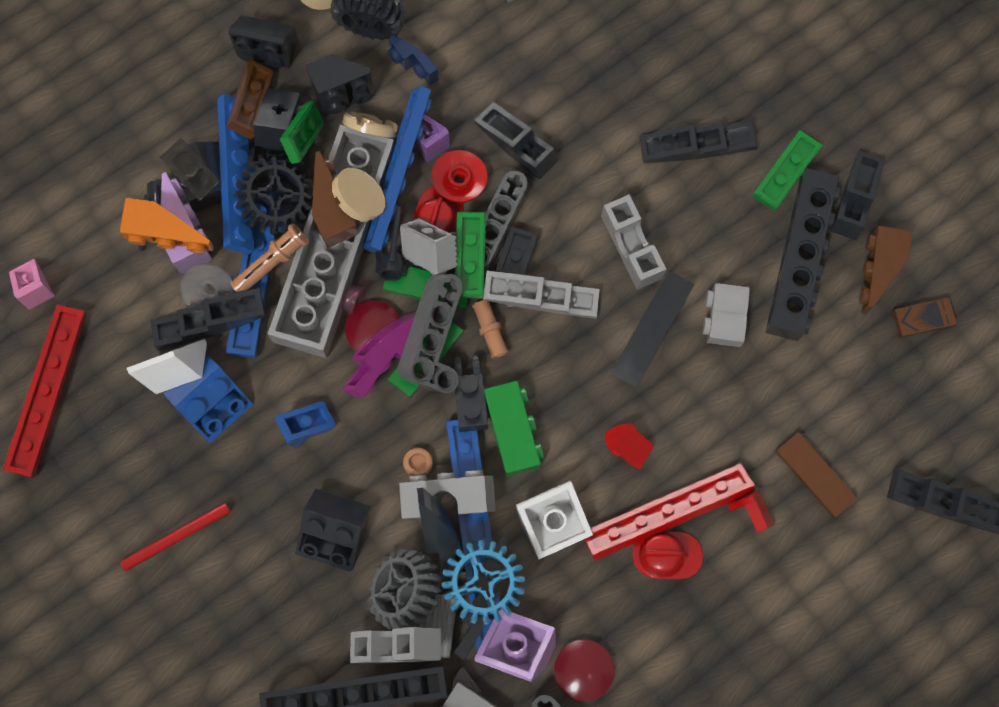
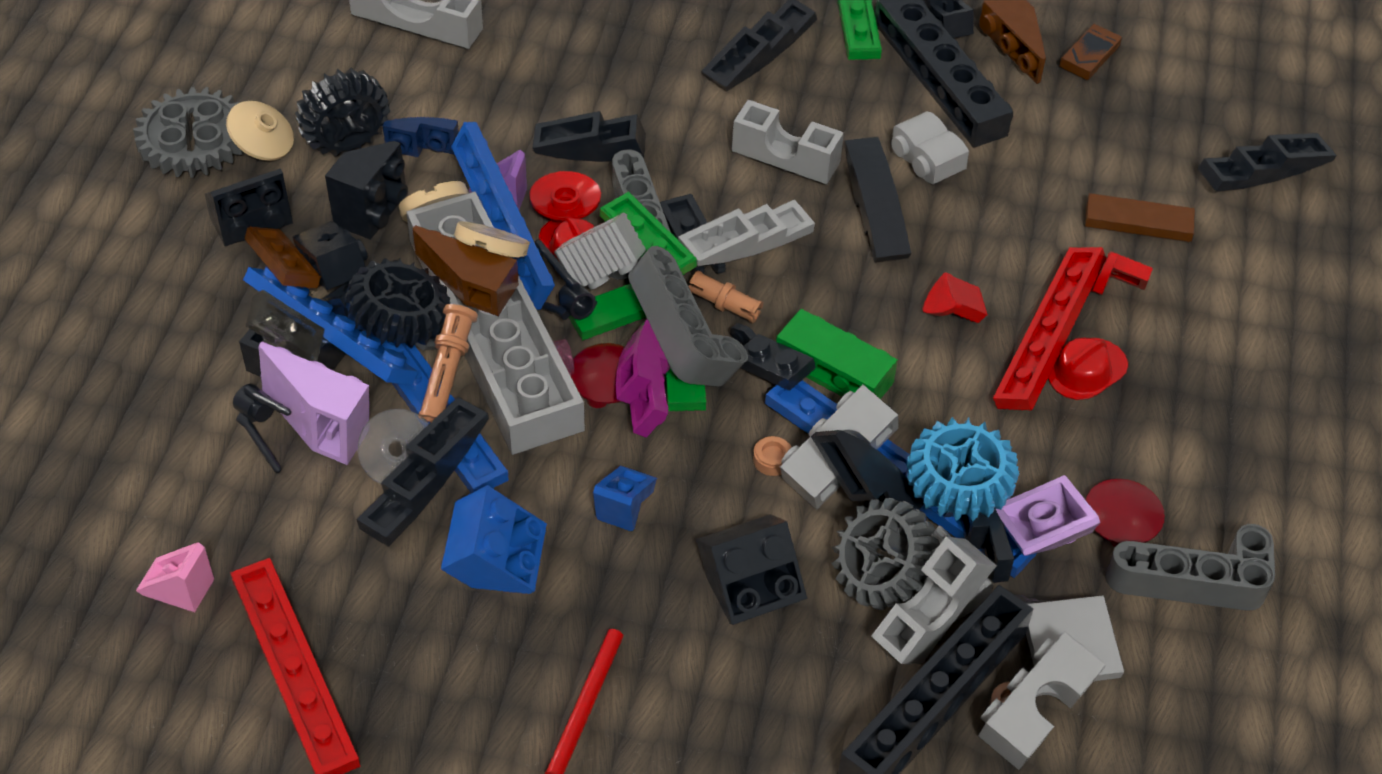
camera: 40 degrees left, 25 degrees down
orange slope [120,198,214,253] -> none
white slope [127,339,207,394] -> none
green tile [280,101,324,164] -> none
white slope [516,481,593,559] -> none

